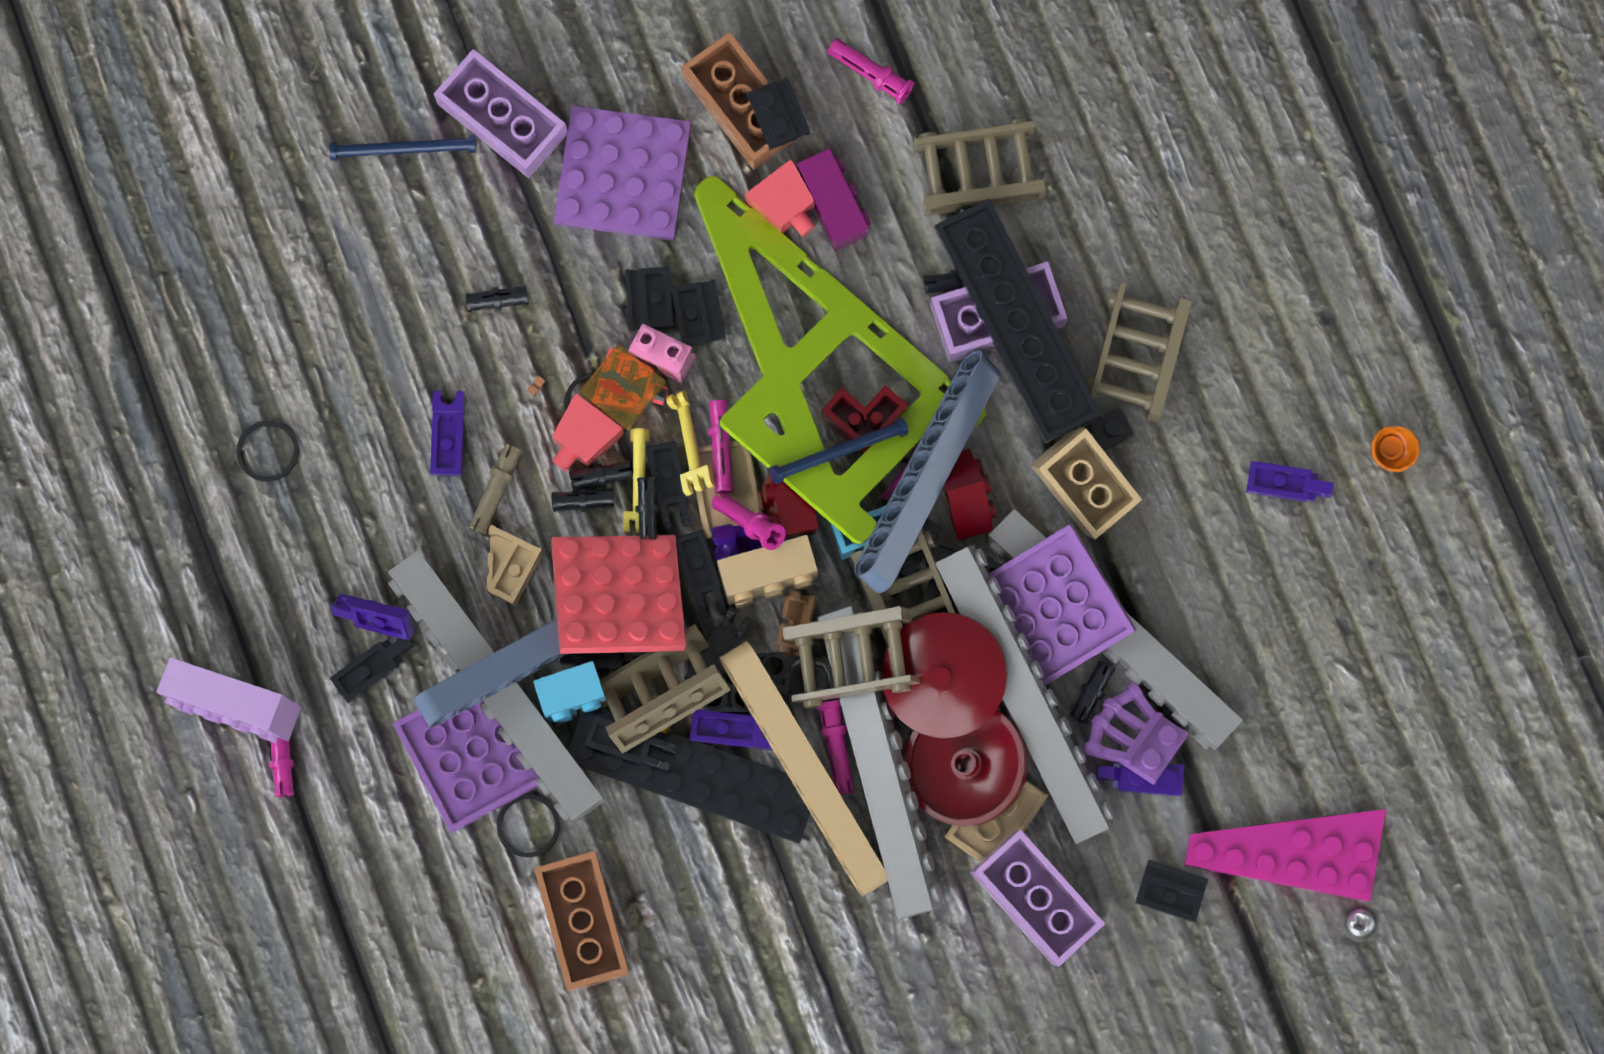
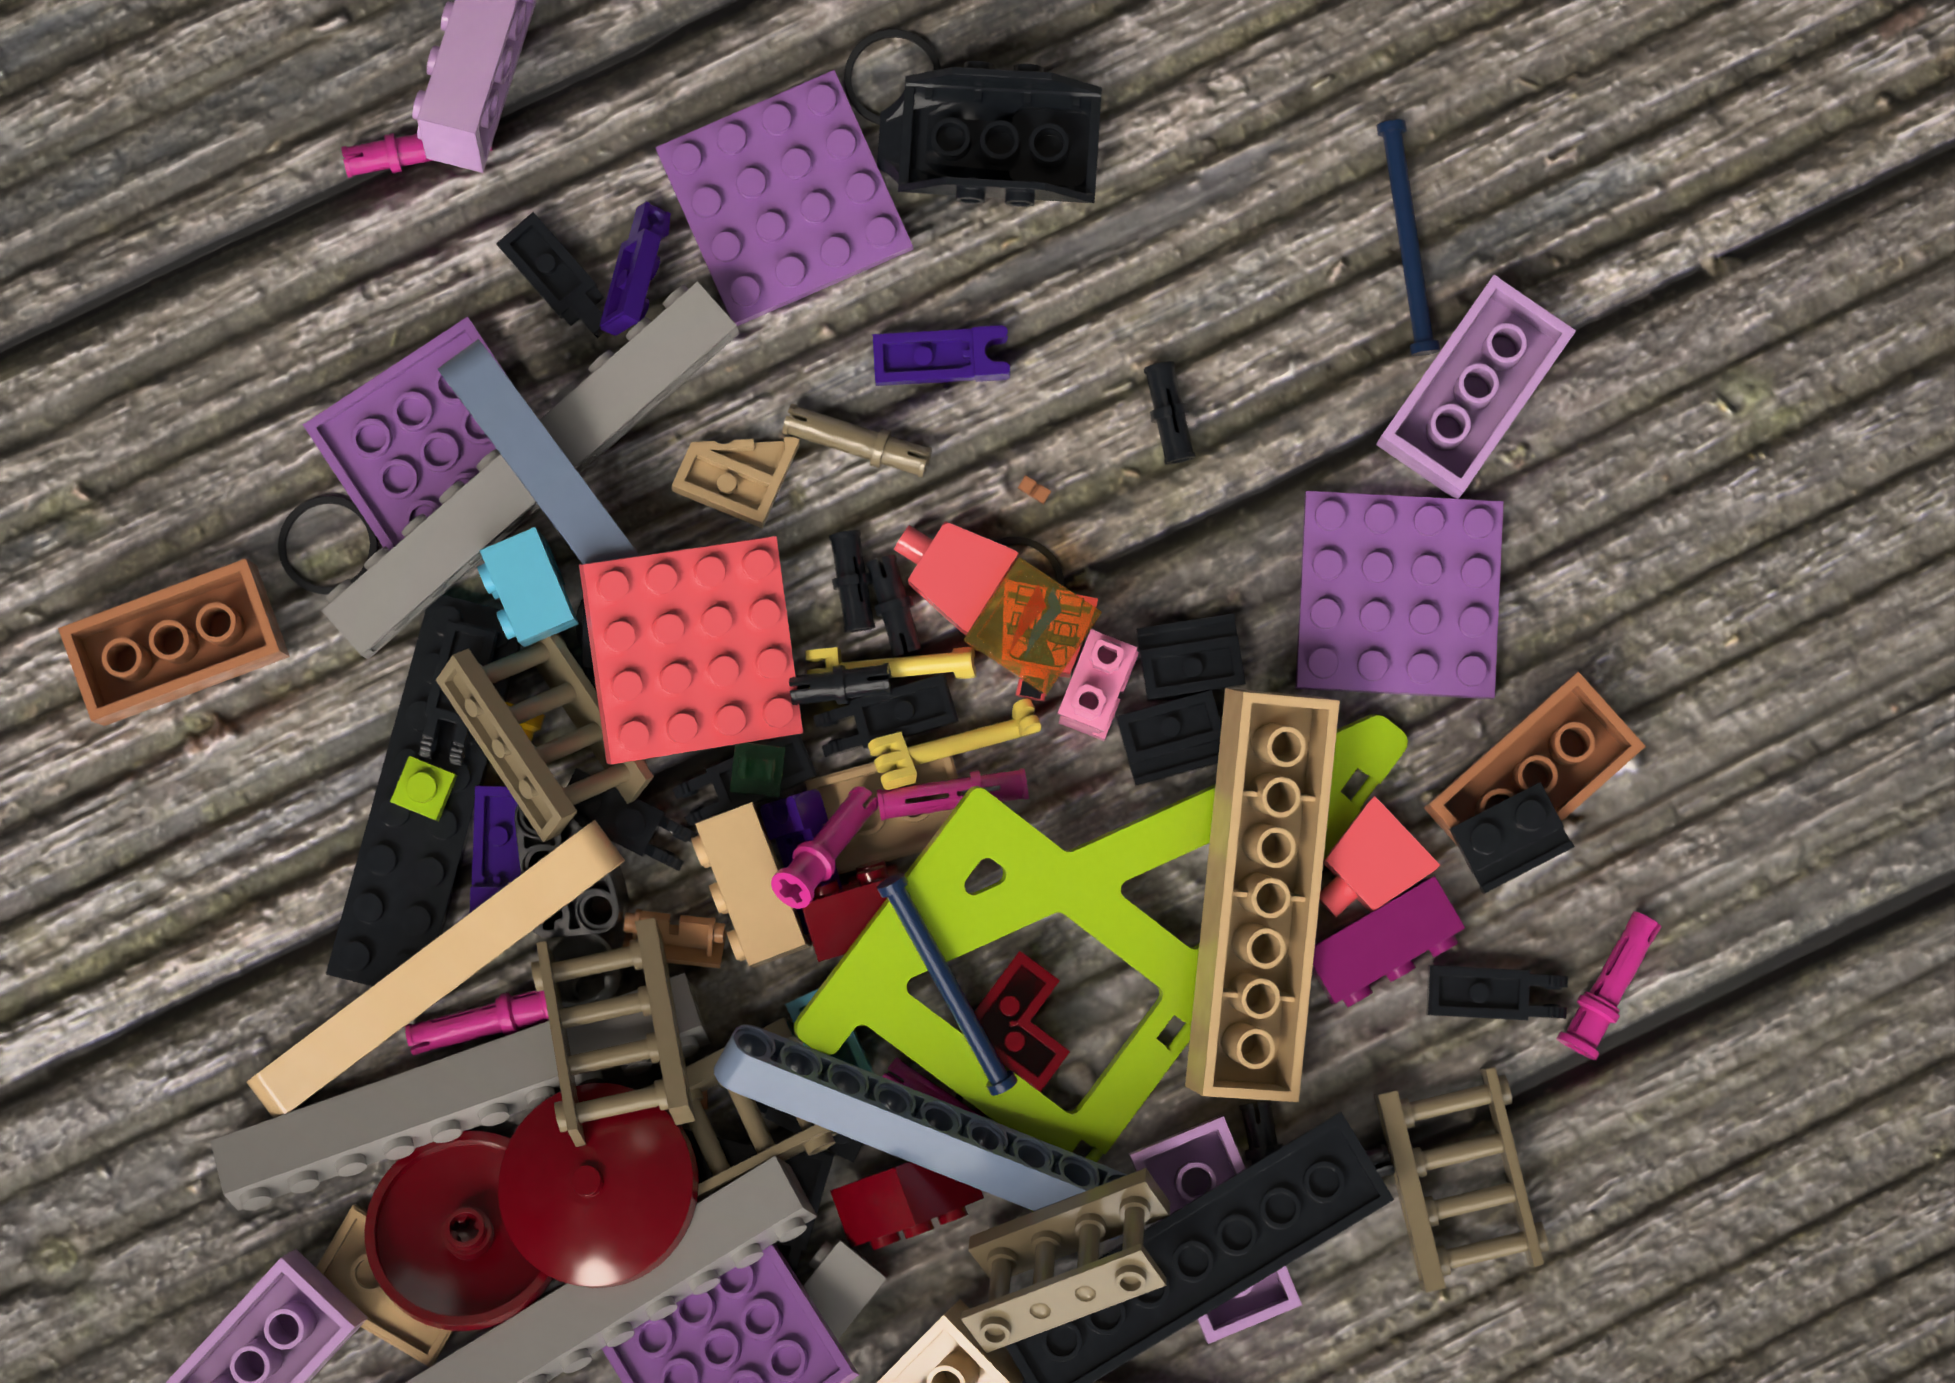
camera: 90 degrees right, 5 degrees up
none -> lime plate [390,756,458,822]
none -> medium lavender plate [655,70,913,326]
none -> clear green tile [730,743,786,798]
none -> black slope [877,61,1102,207]
none -> dark tan fence [961,1168,1171,1353]
none -> tan brick [1185,688,1340,1102]
none -> black hinge [1426,965,1568,1021]

